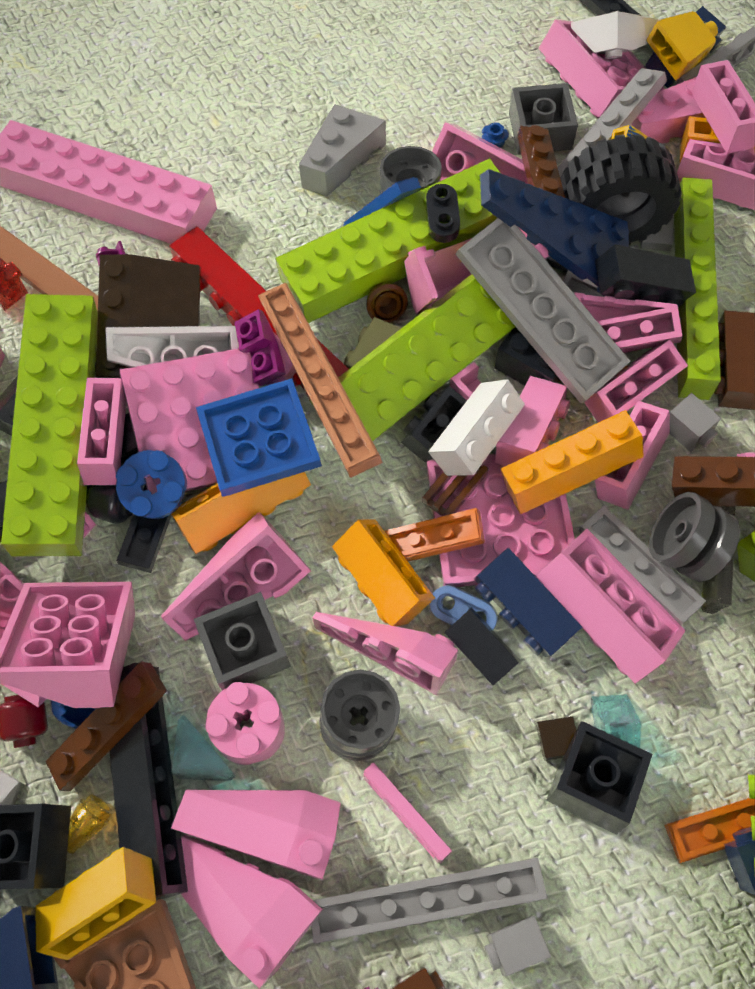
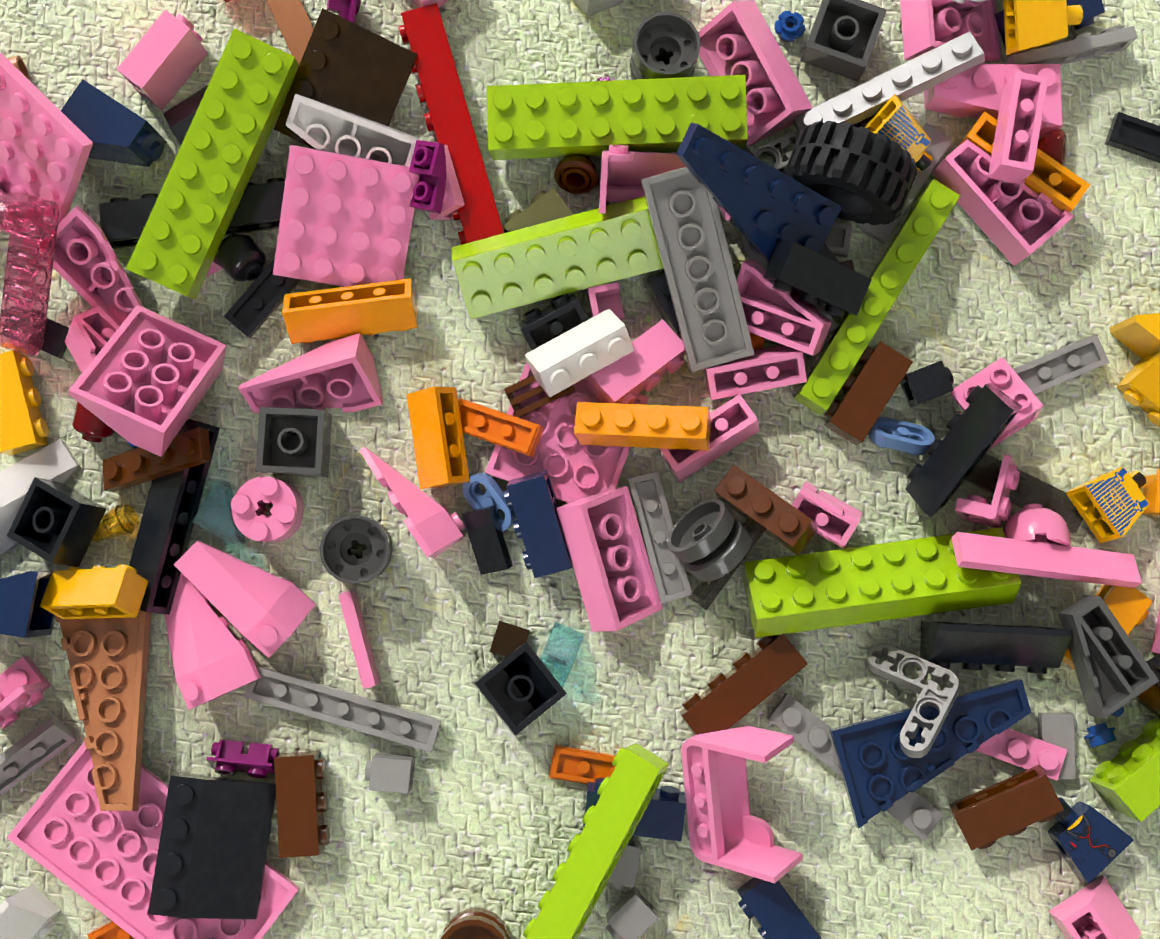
camera: 25 degrees right, 20 degrees up
bright pink brick [77,378,126,485] -> none
blue plate [116,450,187,519] -> none
blue plate [196,378,322,497] -> none
nougat tile [258,283,383,478] -> none
blue tile [343,177,422,226] -> none
black plate [426,184,460,243] -> none
reddish brown plate [517,125,565,198] -> none
light grey brick [669,393,721,452] -> none

